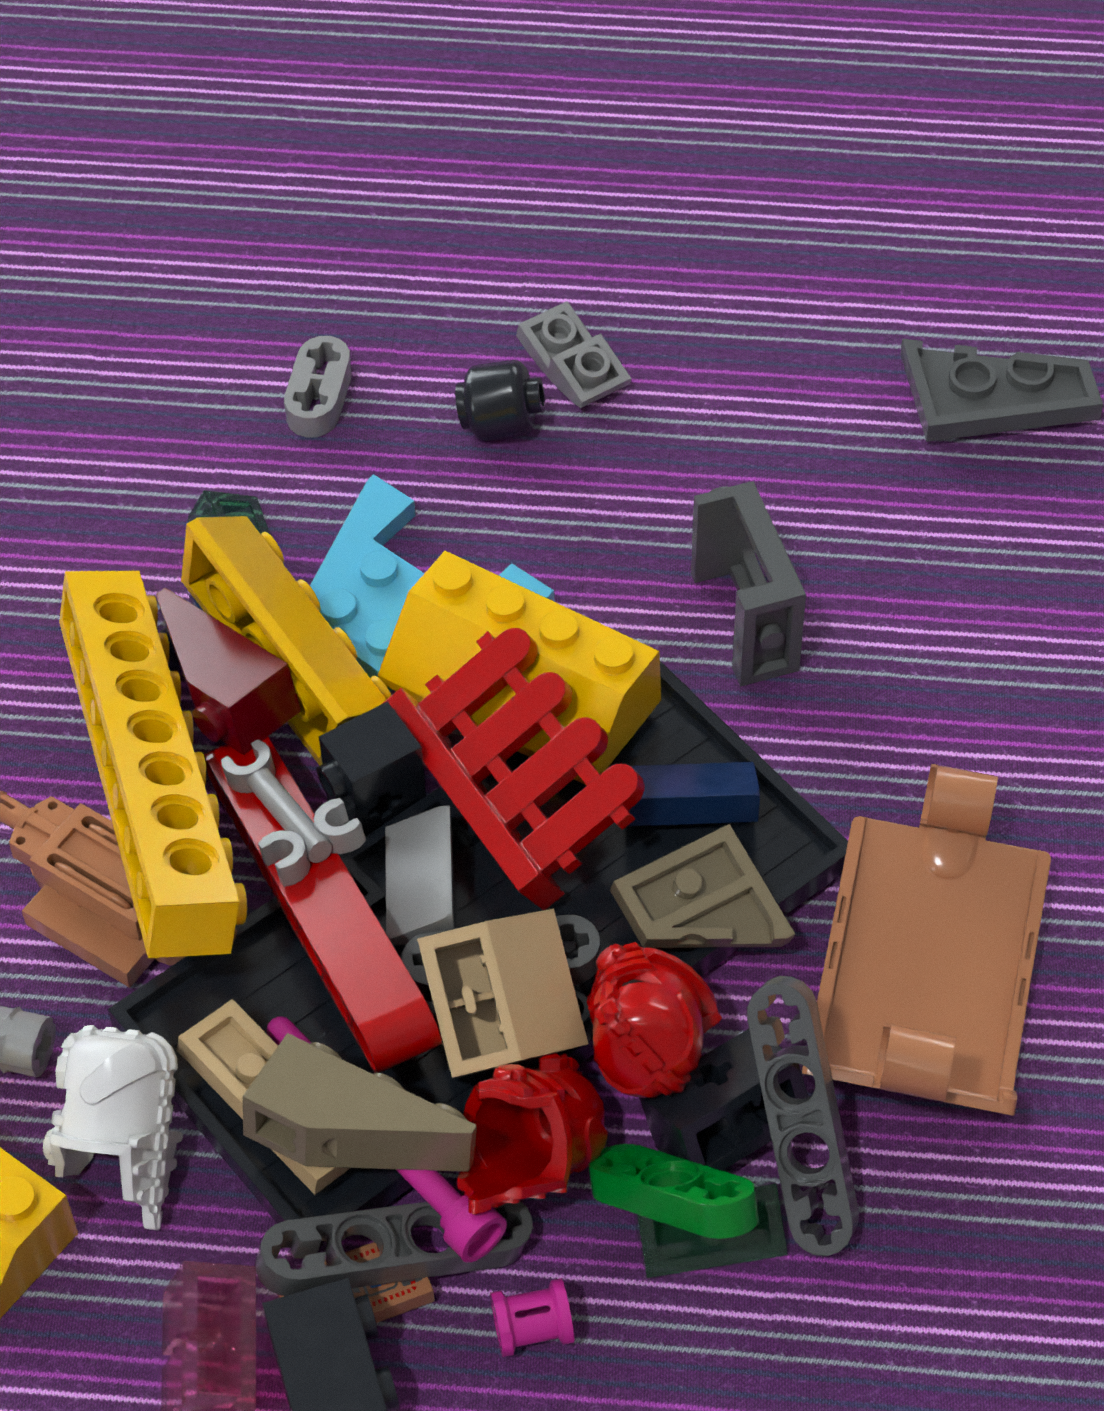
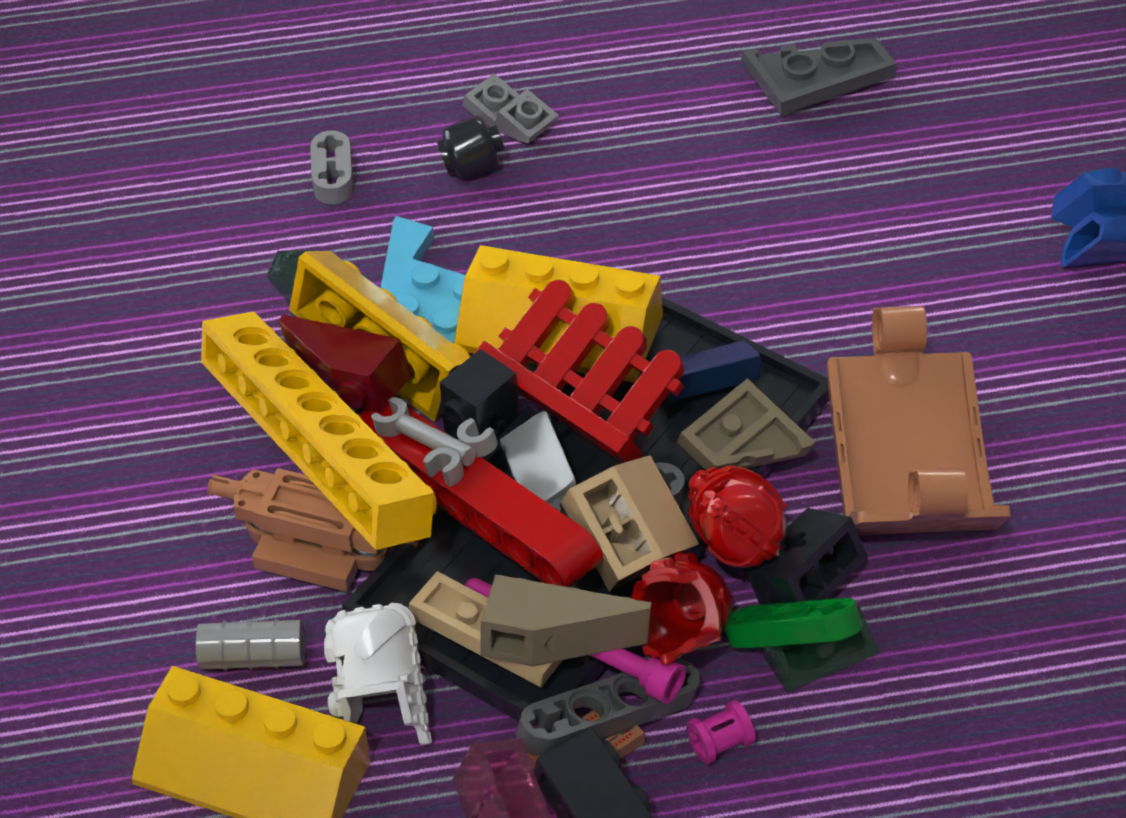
camera: 15 degrees left, 5 degrees down
dark grey window [691,481,806,687] -> none
dark grey beam [747,976,859,1256] -> none

